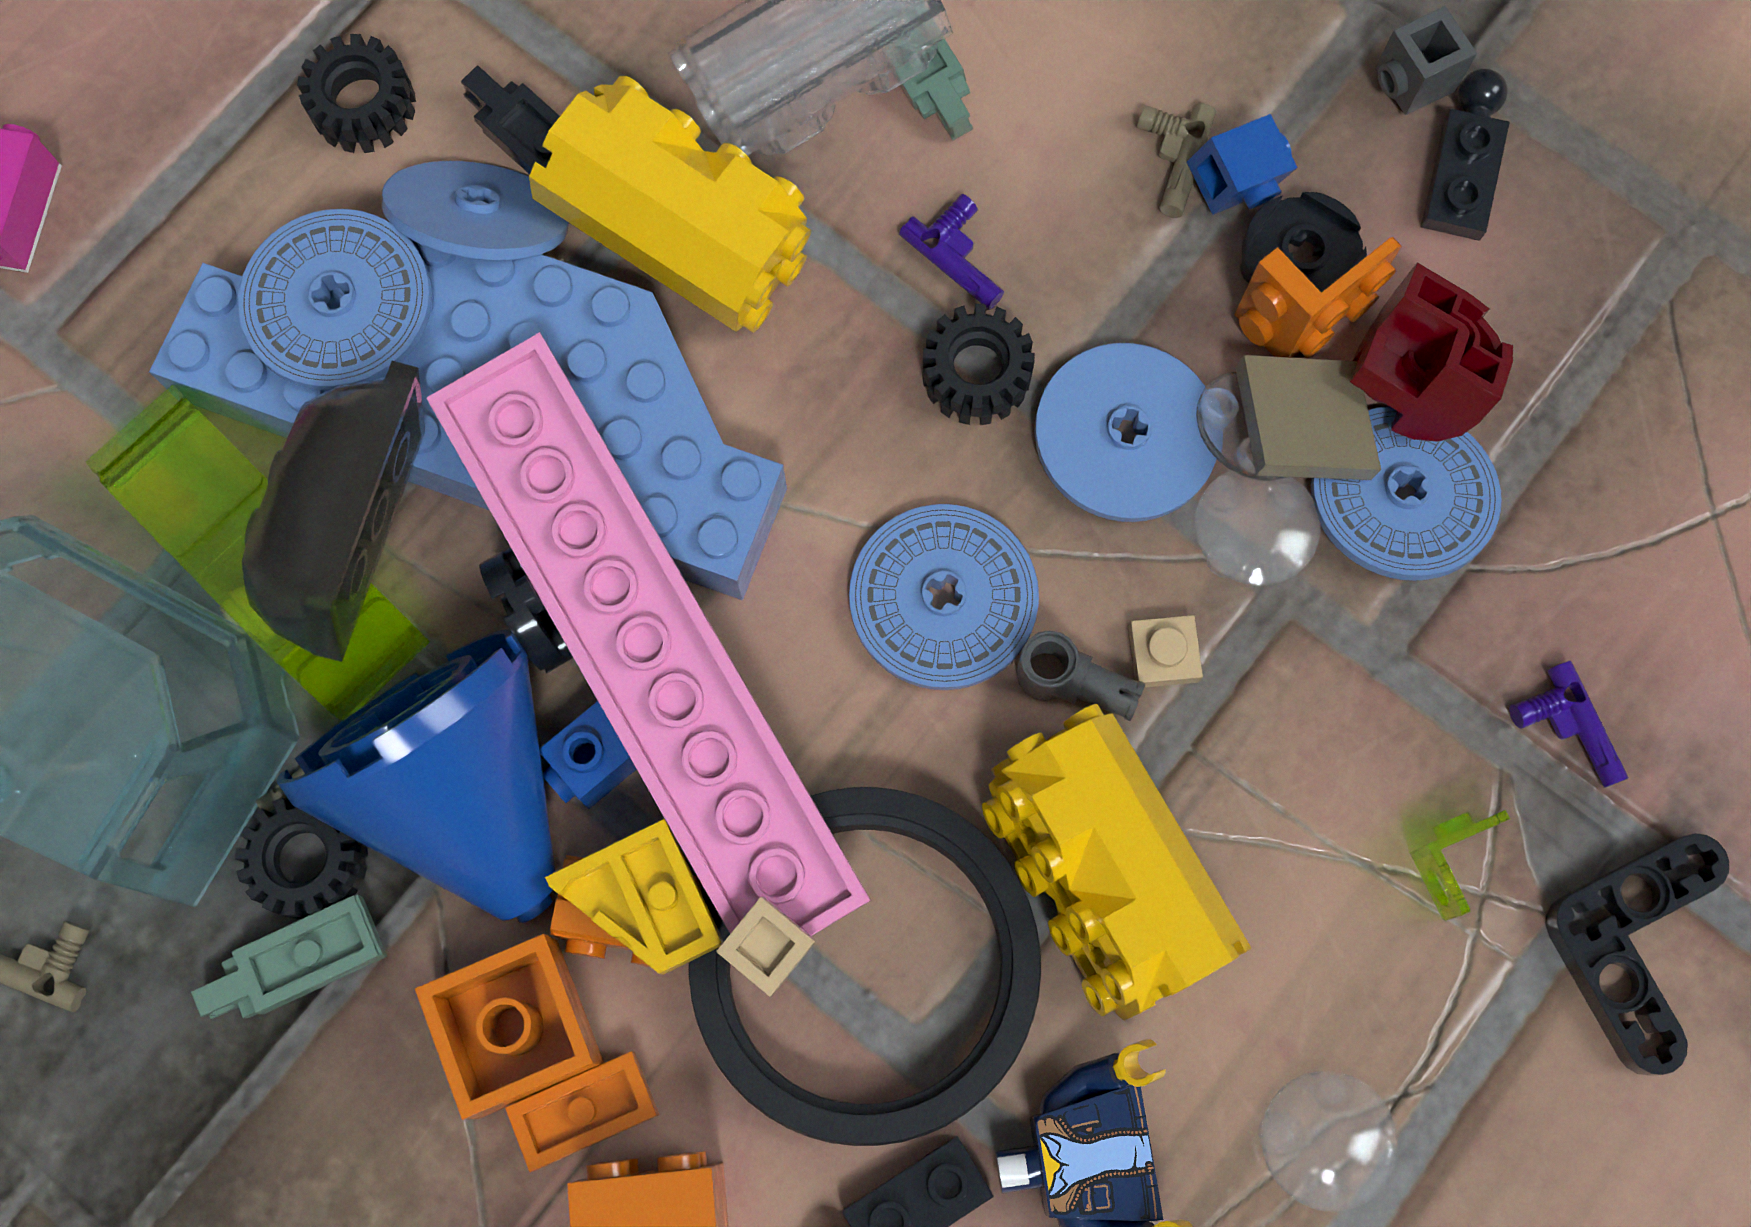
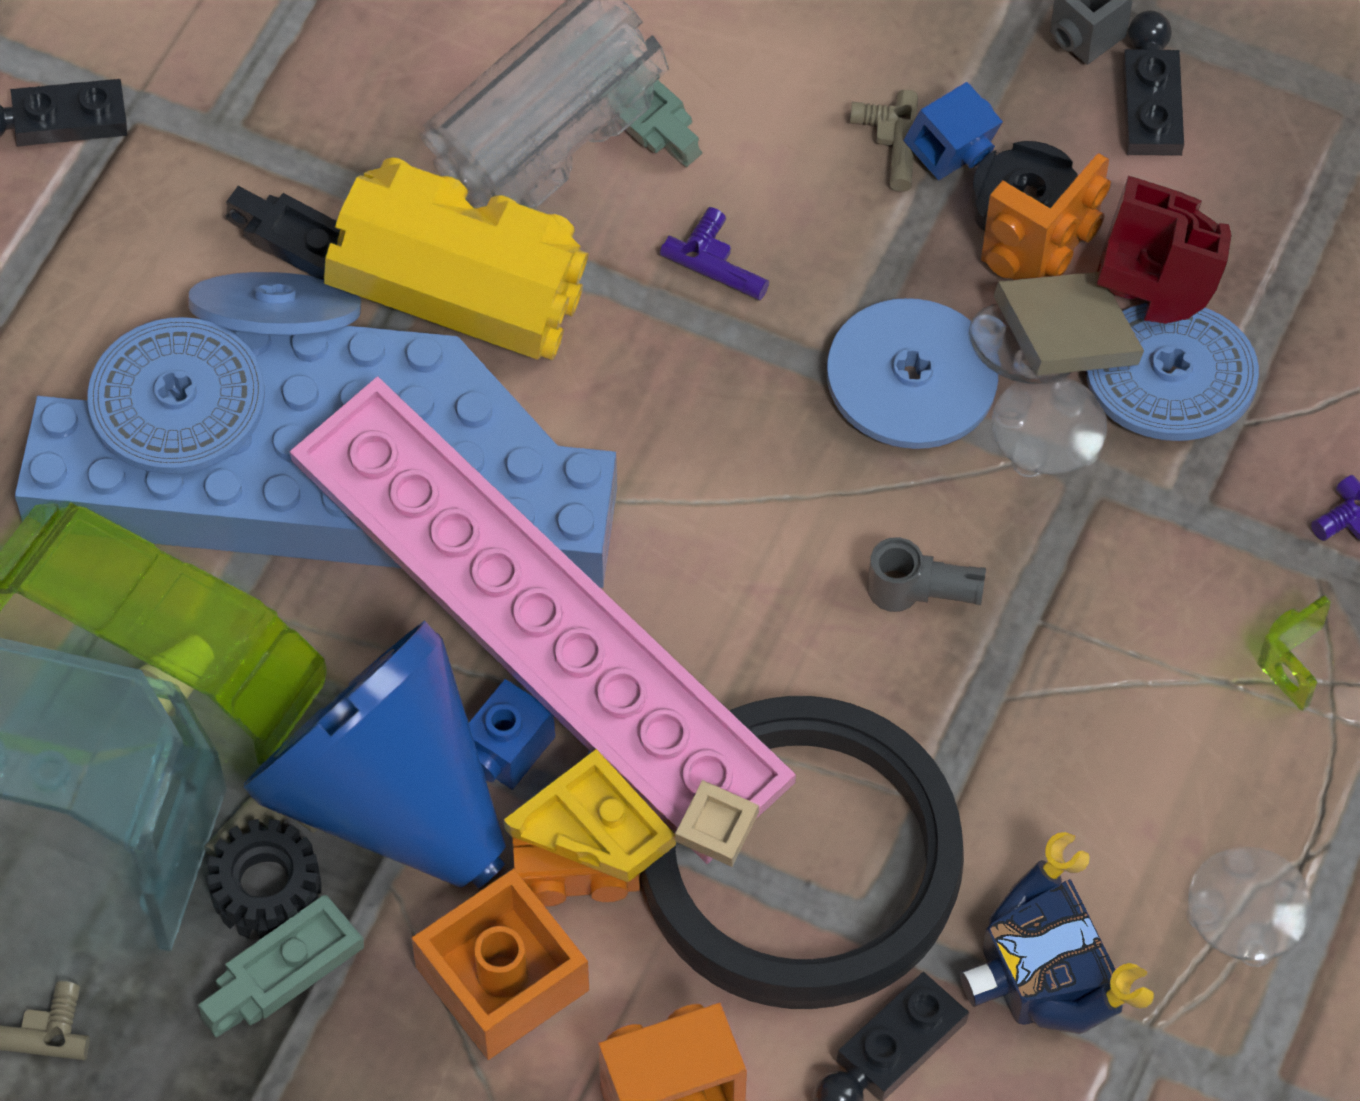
camera: 15 degrees left, 15 degrees down
clear smoke windscreen [241,361,425,662] -> none
black tyre [297,34,416,153] -> none
black plate [479,548,573,674] -> none
orange plate [505,1051,660,1173] -> none
medium blue piece [849,504,1039,690] -> none
black tyre [922,304,1035,425] -> none
yellow brick [982,704,1252,1021] -> none
tan plate [1128,615,1203,687] -> none

